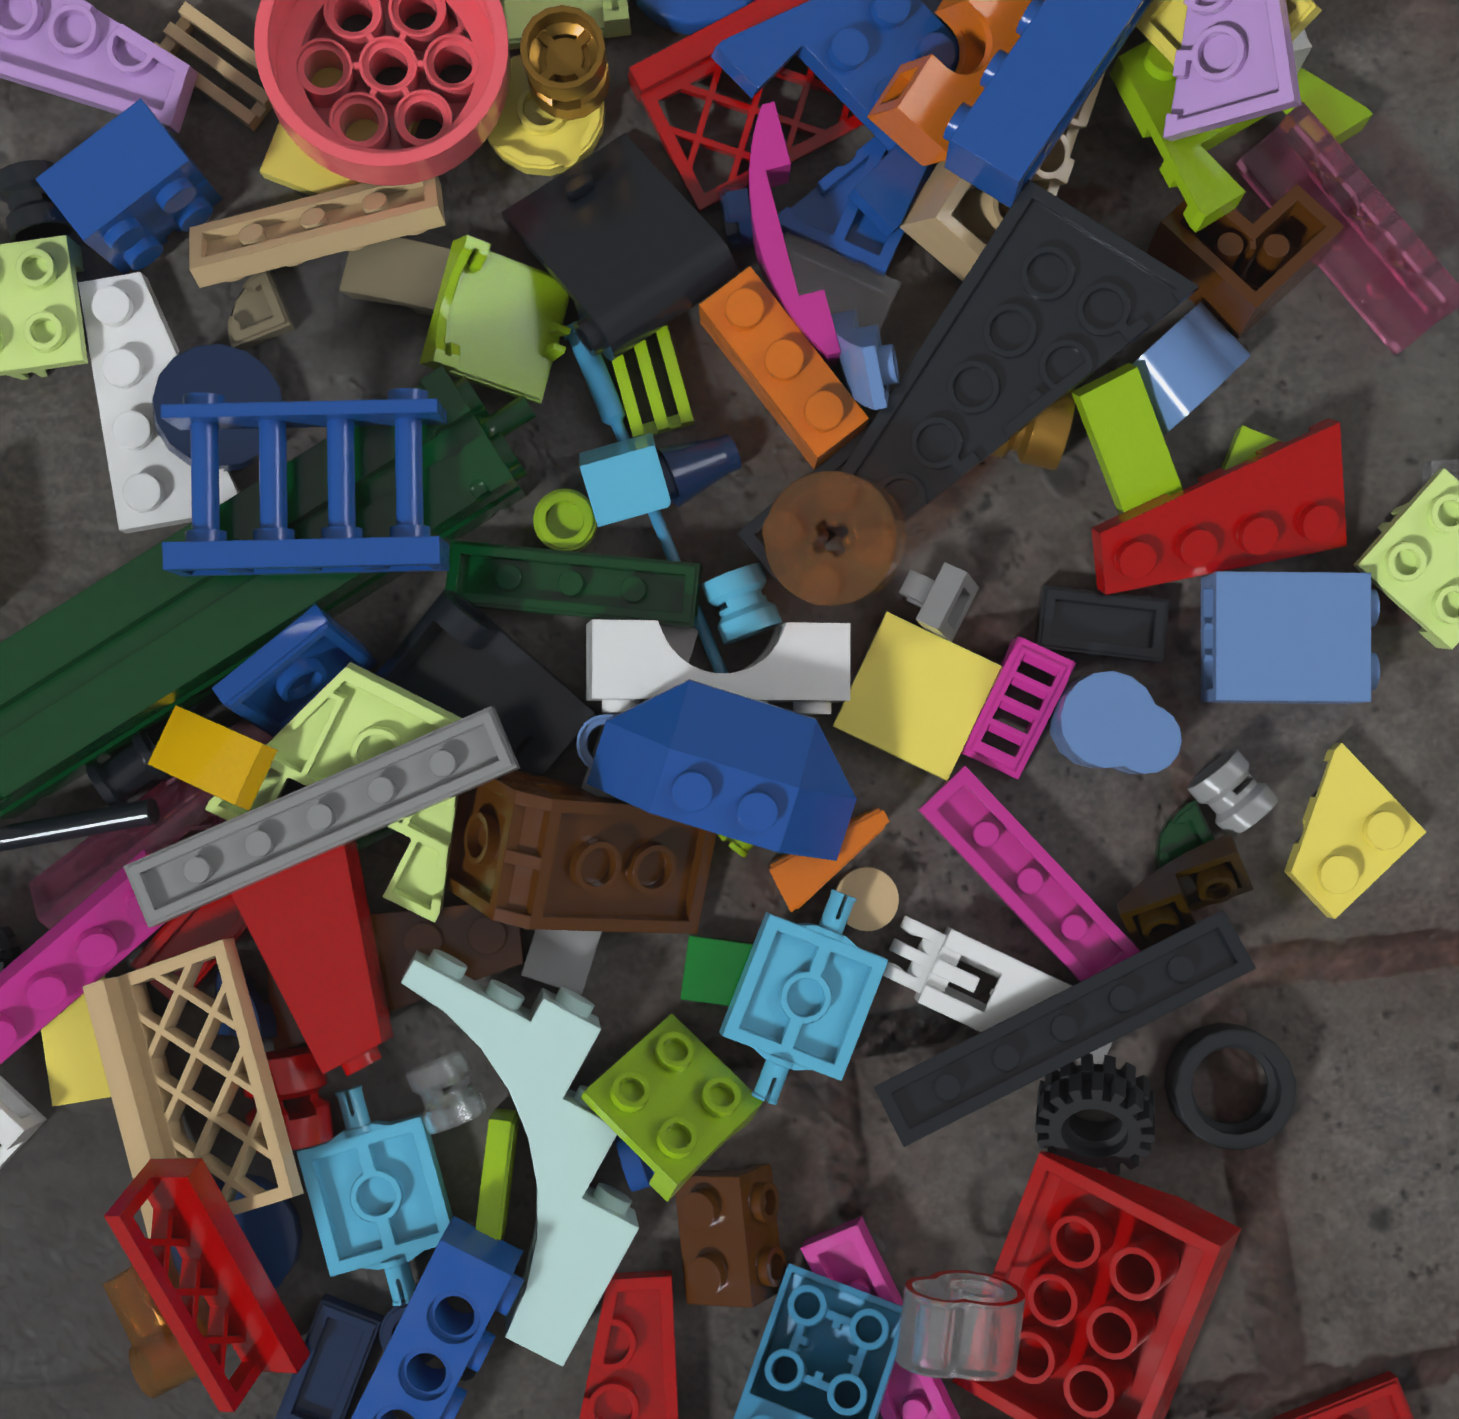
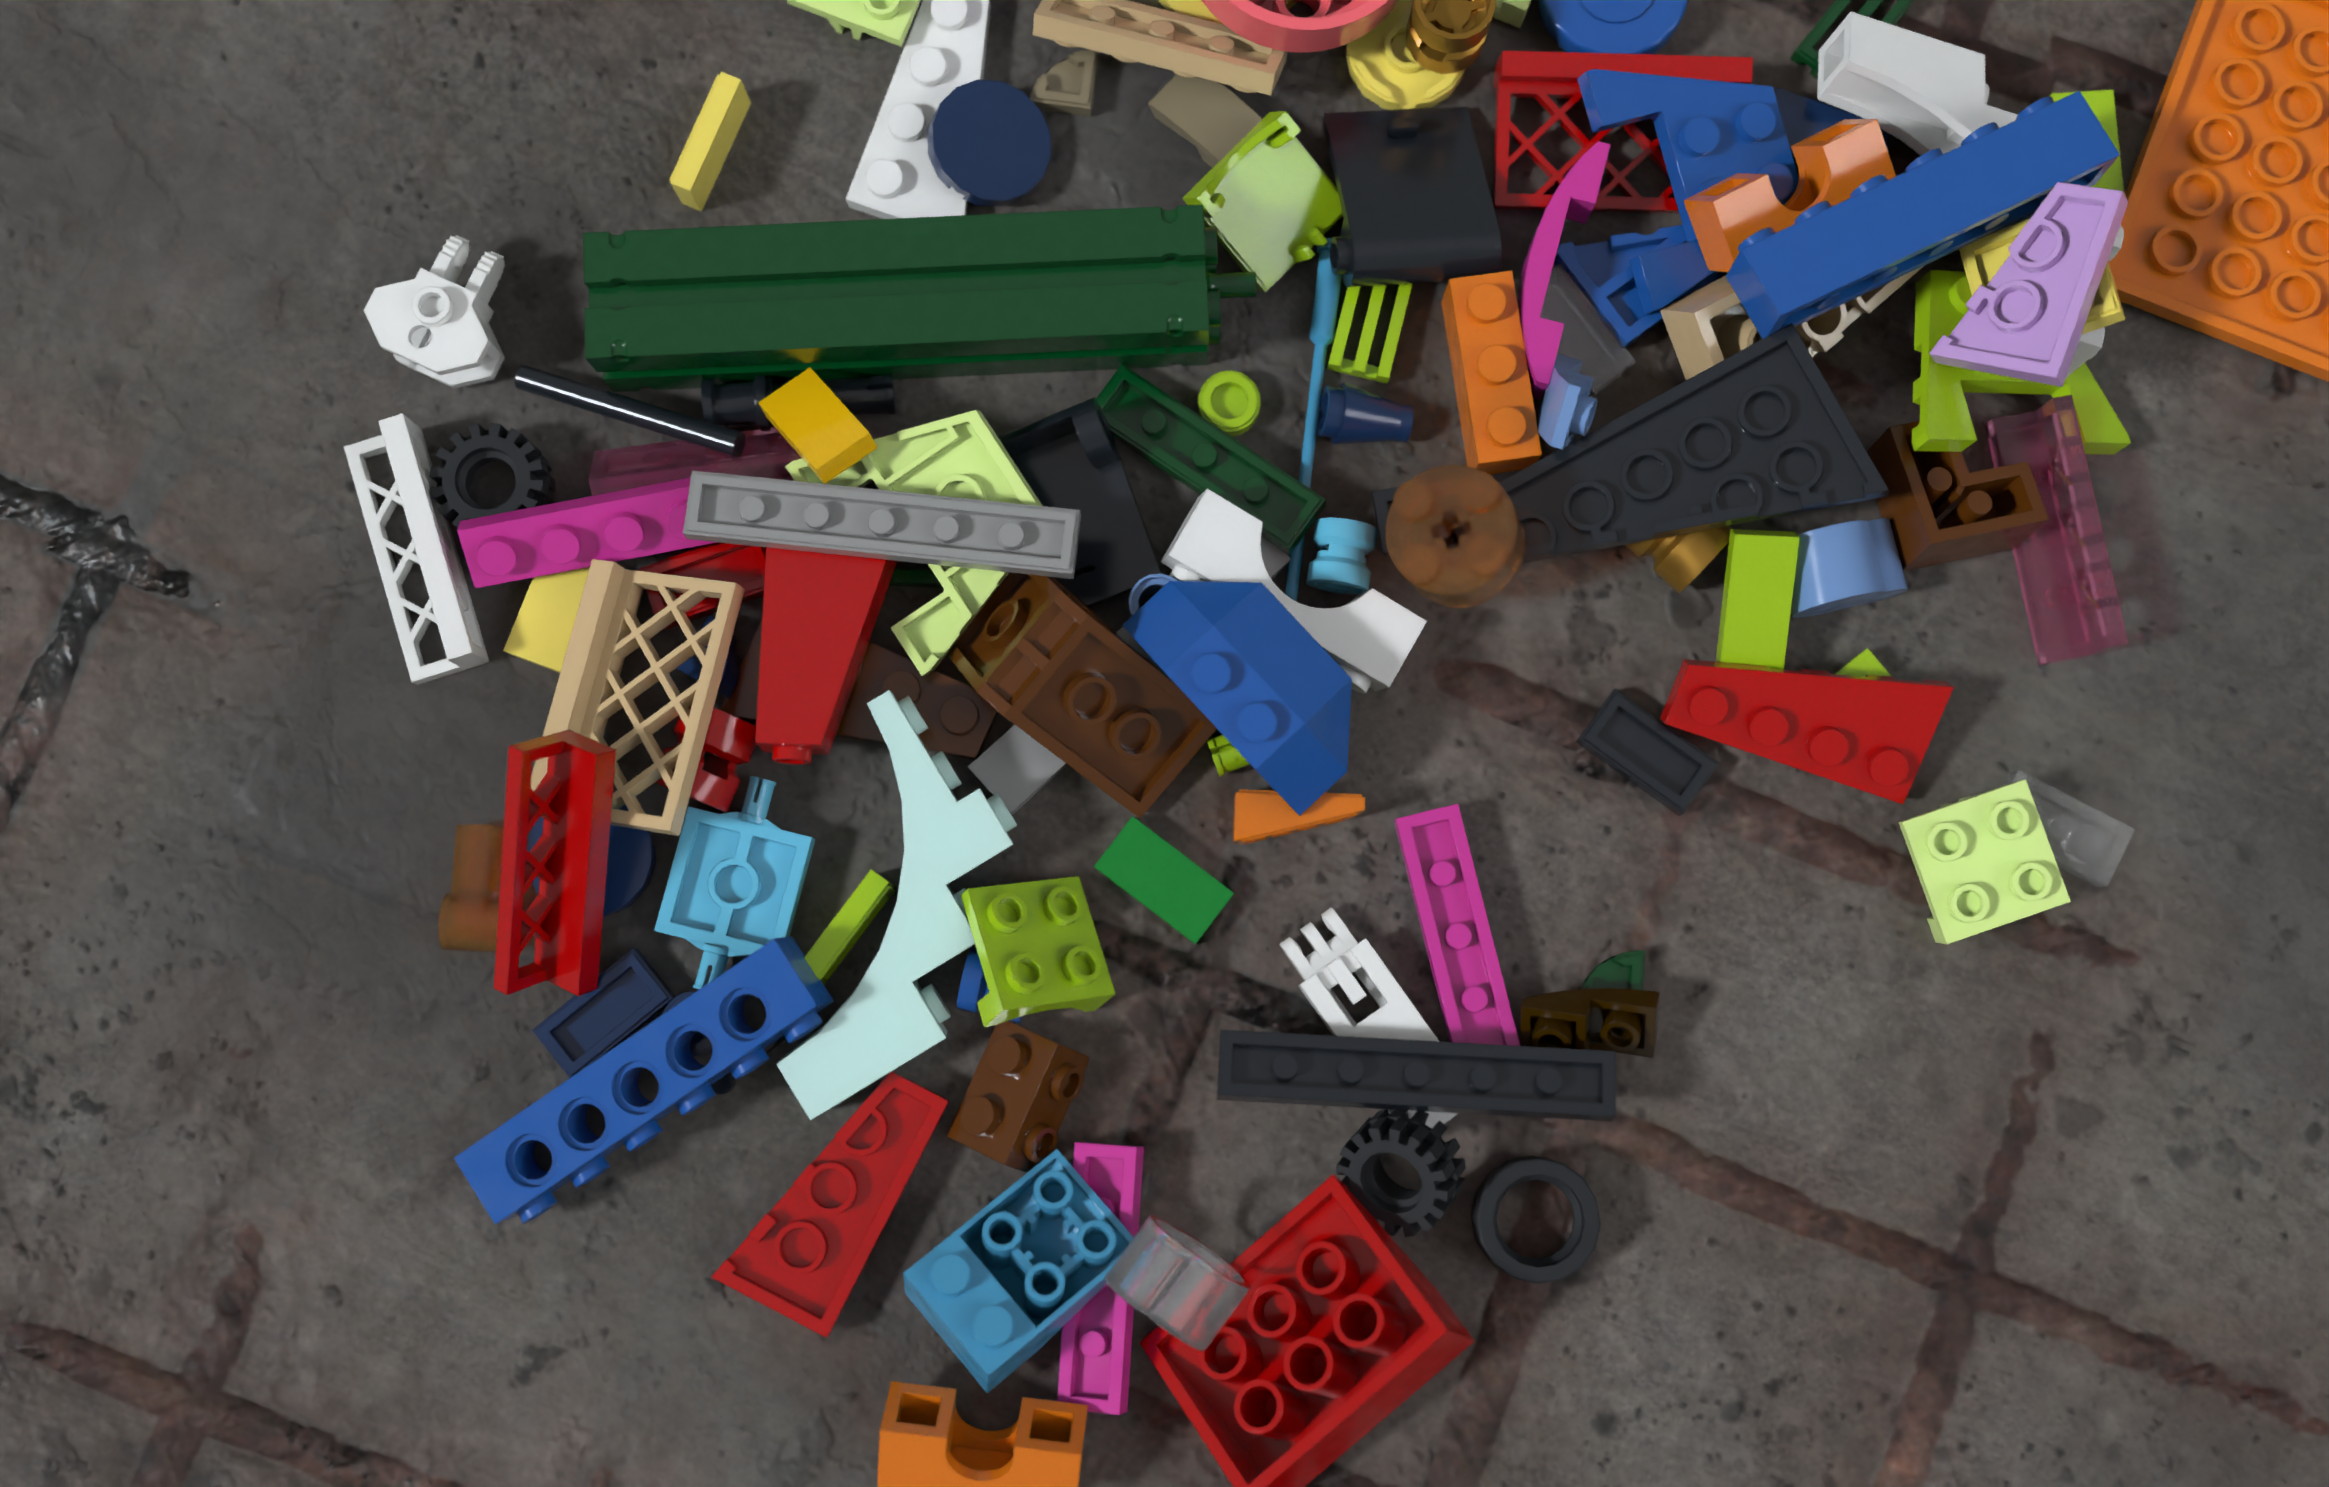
camera: 35 degrees right, 5 degrees down
blue fence [161,388,450,577] -> none
blue plate [212,604,378,738] -> none
clear wheel [406,1049,488,1135] -> none
medium azure panel [579,433,671,527] -> none
dark blue tile [718,183,754,251] -> none
medium azure plate [719,889,888,1105] -> none
light yellow tile [832,612,1002,781] -> none
tan tile [835,866,899,931] -> none
light grey tile [899,562,979,642] -> none
dark pink slope [961,636,1076,780] -> none
medium blue piece [1049,671,1182,774] -> none
light grey wheel [1186,749,1278,837] -> none
medium blue brick [1201,571,1380,704] -> none
light yellow wing [1284,743,1426,919] -> none

